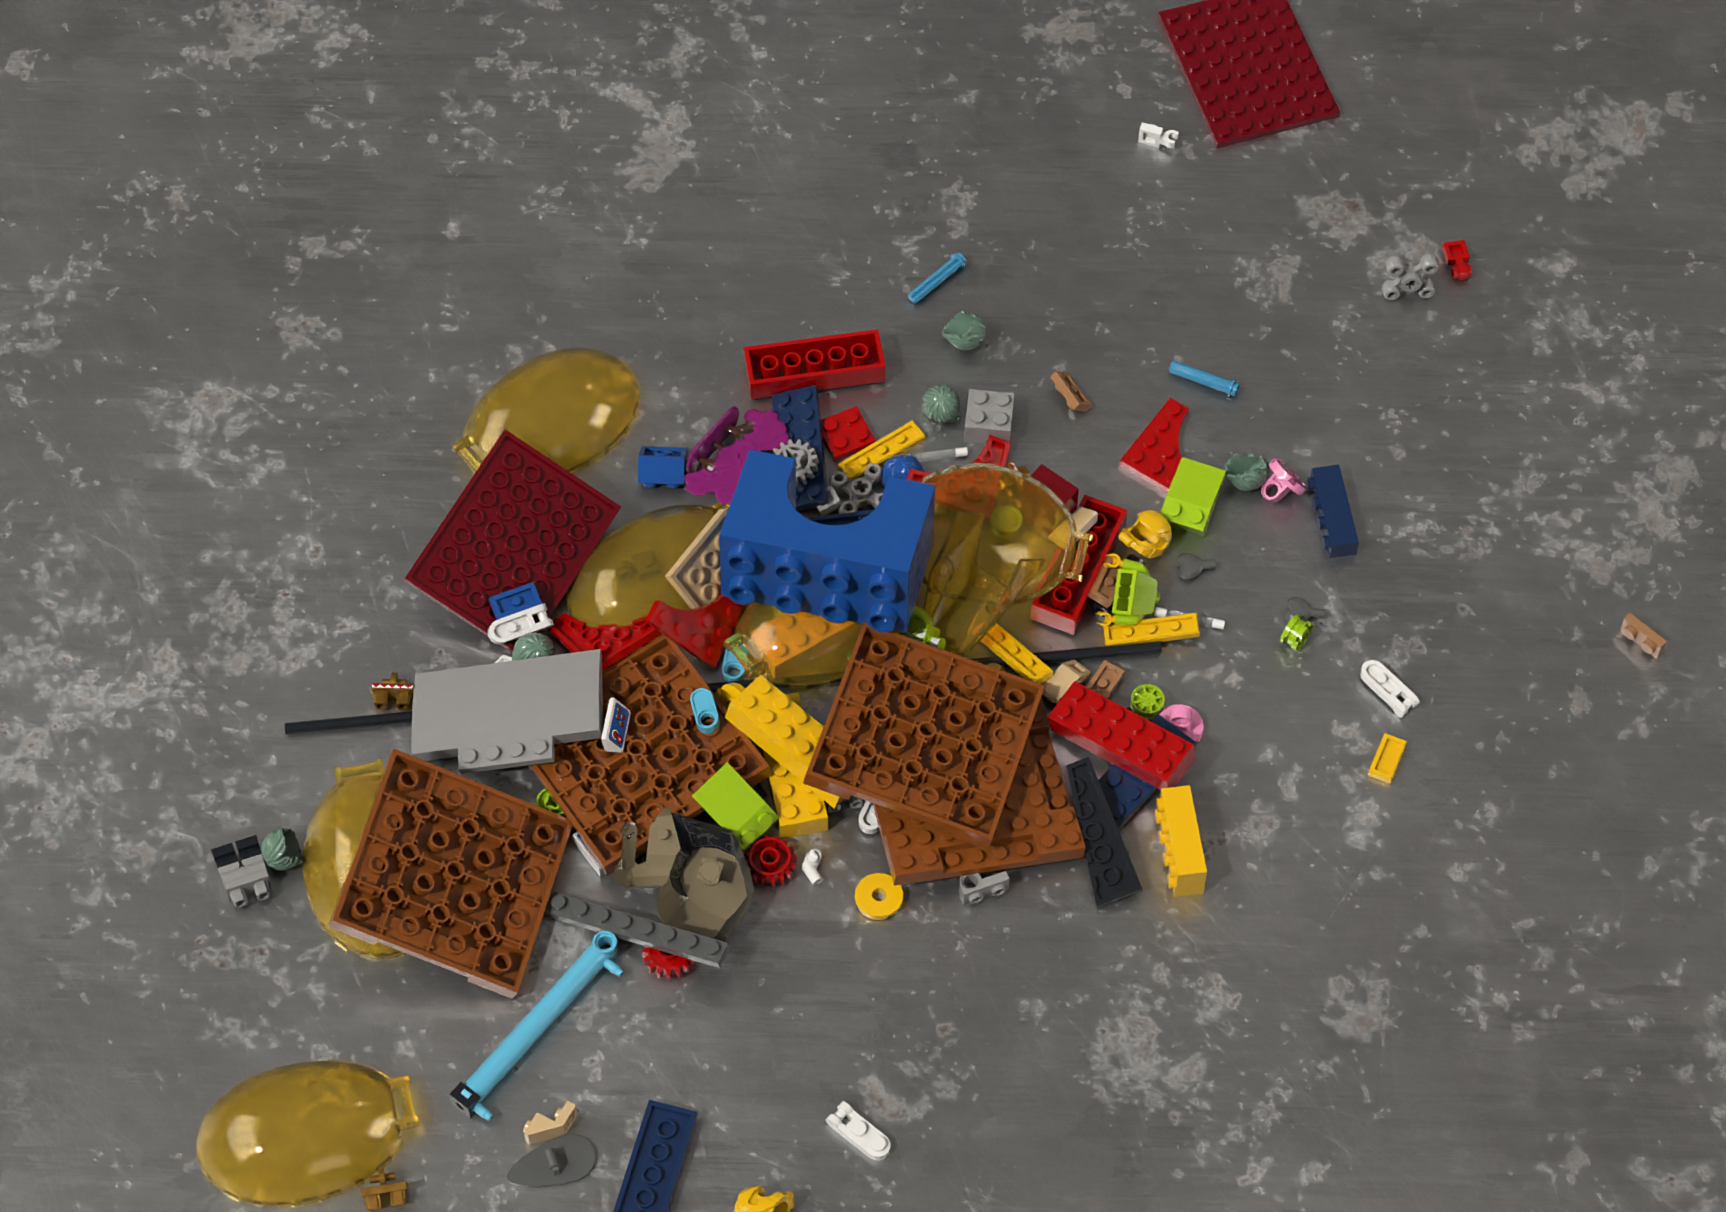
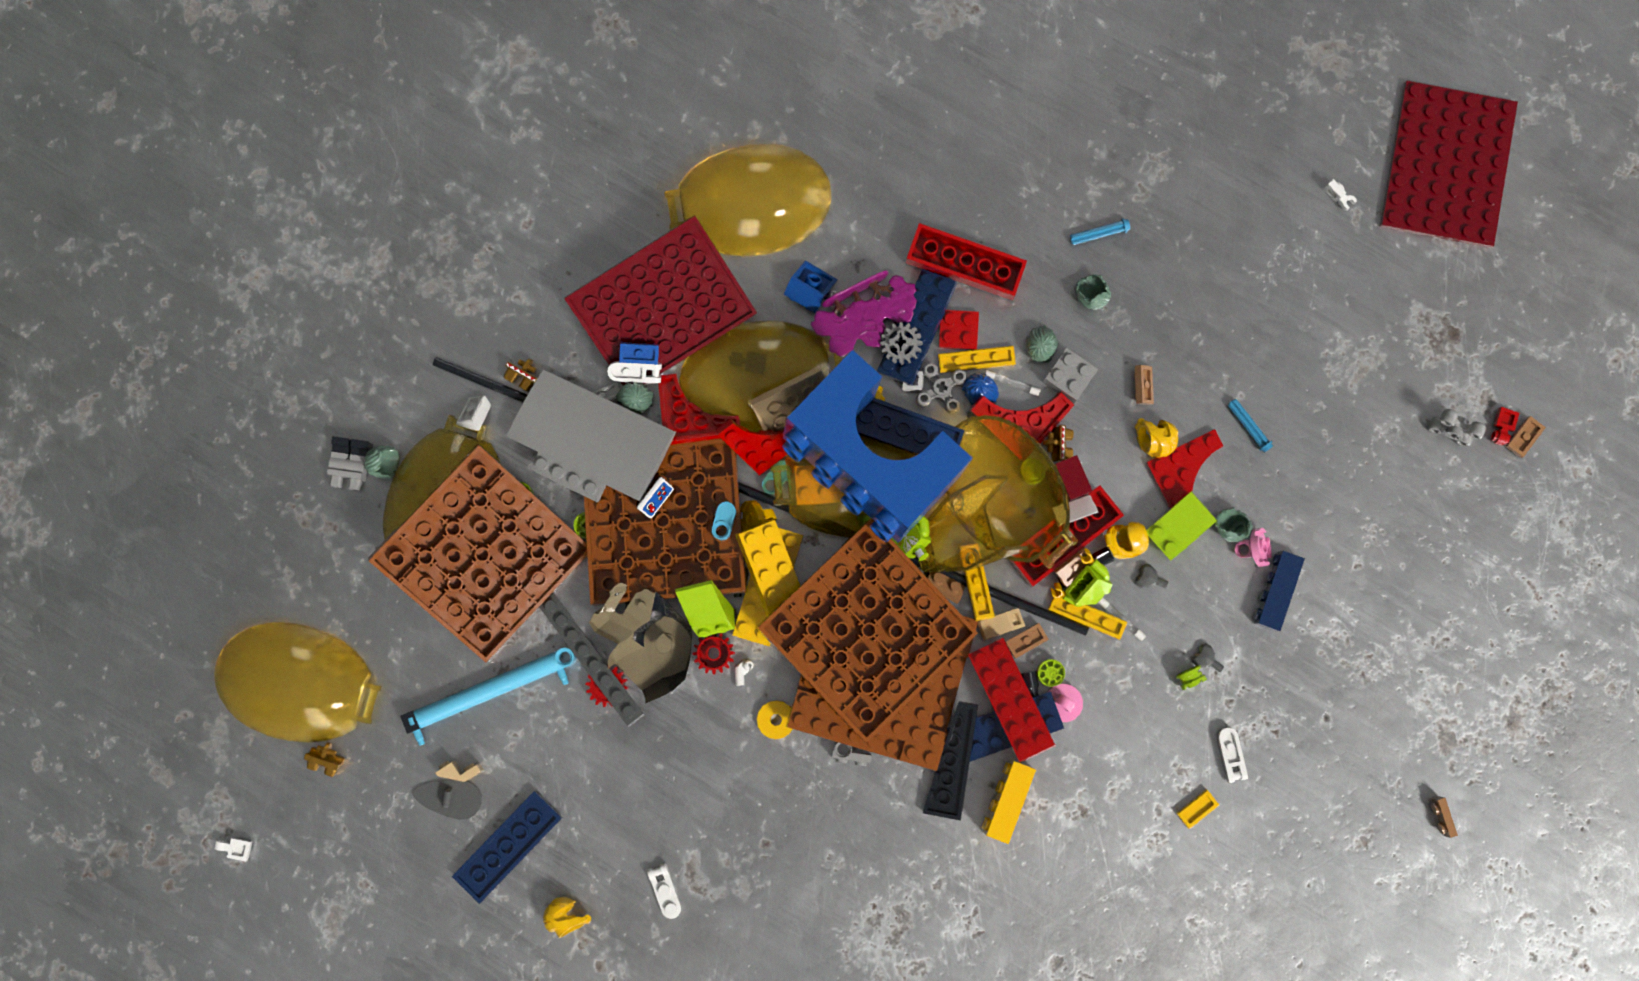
camera: 30 degrees right, 25 degrees up
none -> white slope [456,395,491,431]
none -> yellow helmet [1135,418,1178,457]
none -> medium nougat plate [1505,416,1546,458]

